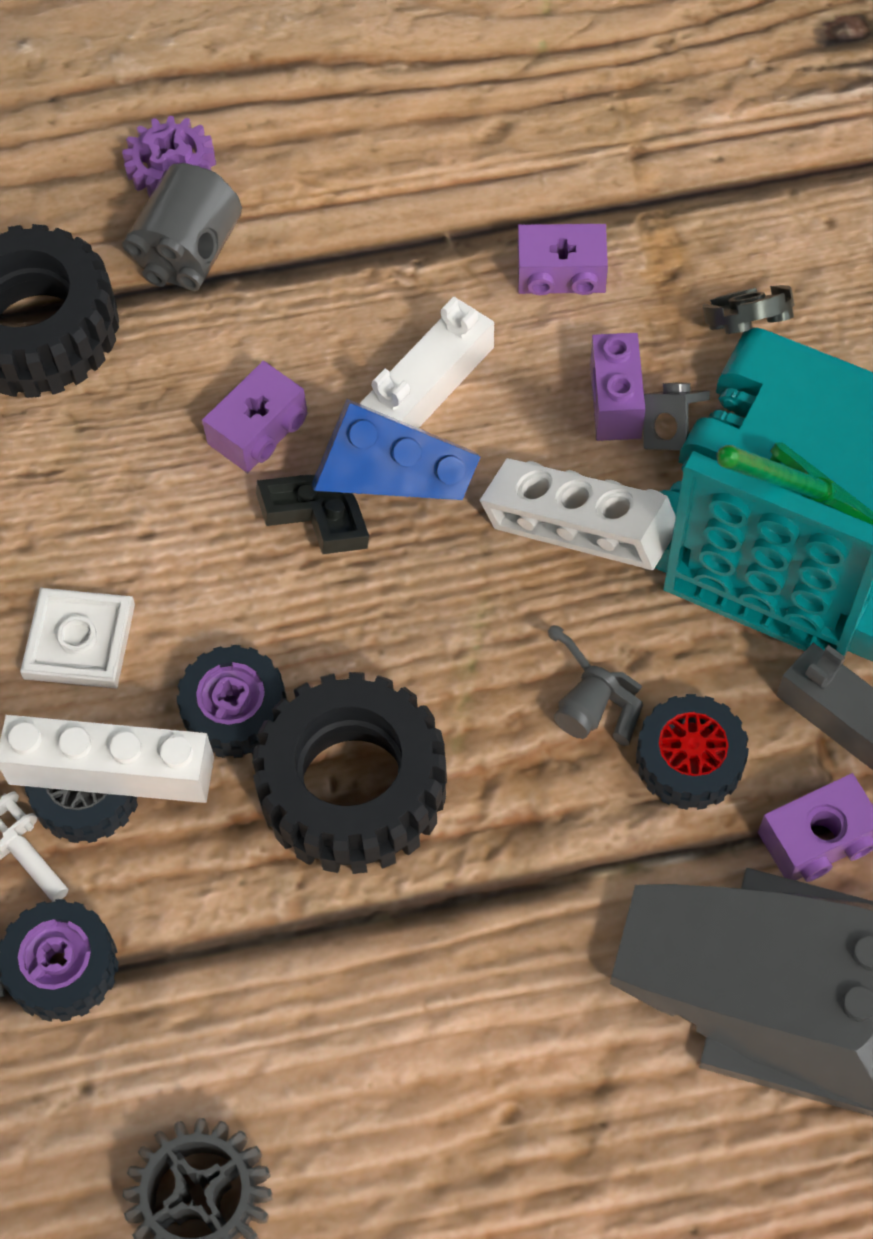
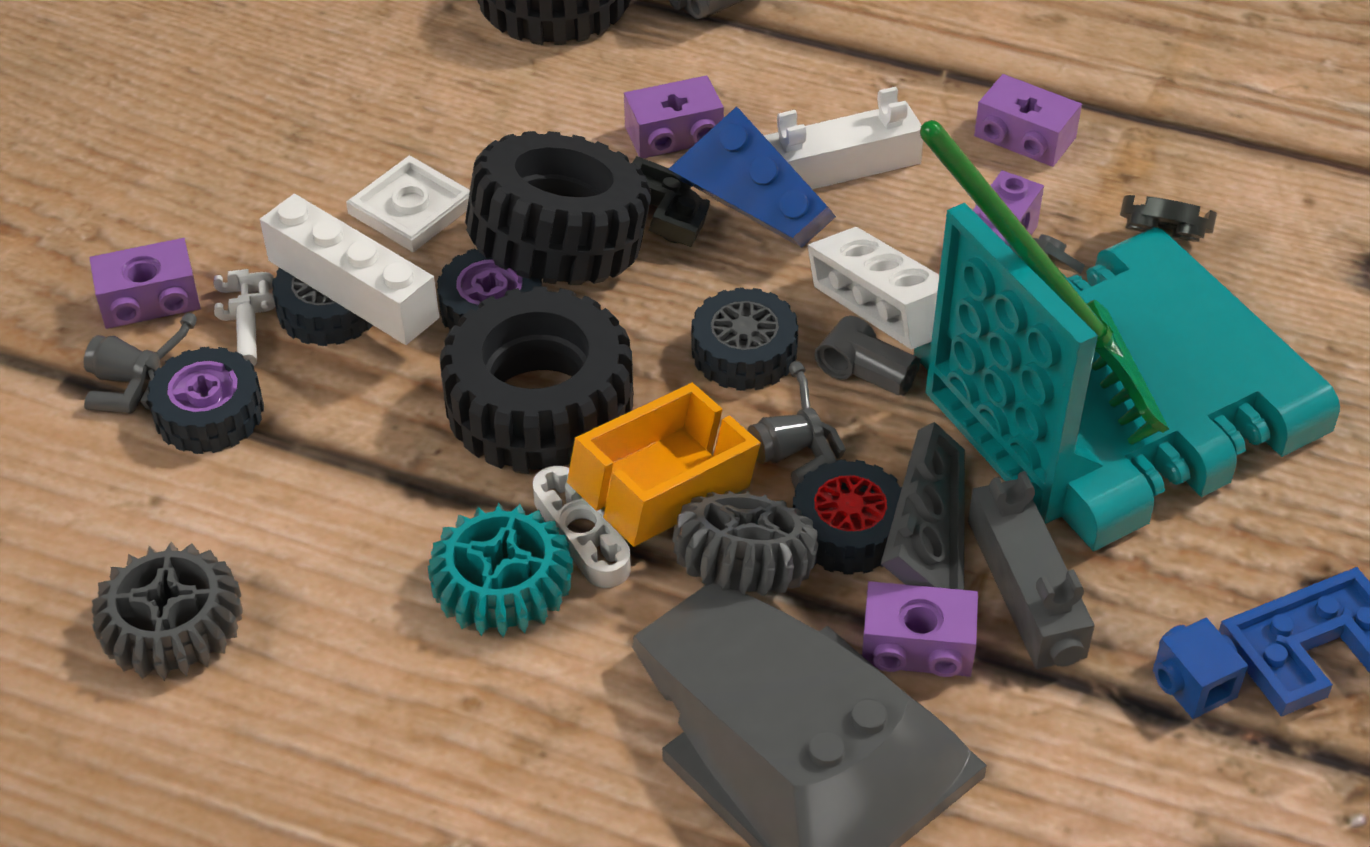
camera: 30 degrees right, 15 degrees down
none -> teal gear [428,502,574,638]
none -> black tyre [465,131,651,285]
none -> white beam [533,466,631,588]
none -> light orange piece [567,382,761,547]
none -> dark grey gear [672,490,818,596]
none -> black wheel [691,287,798,391]
none -> dark grey piece [814,316,921,396]
none -> dark grey wing [881,422,965,590]

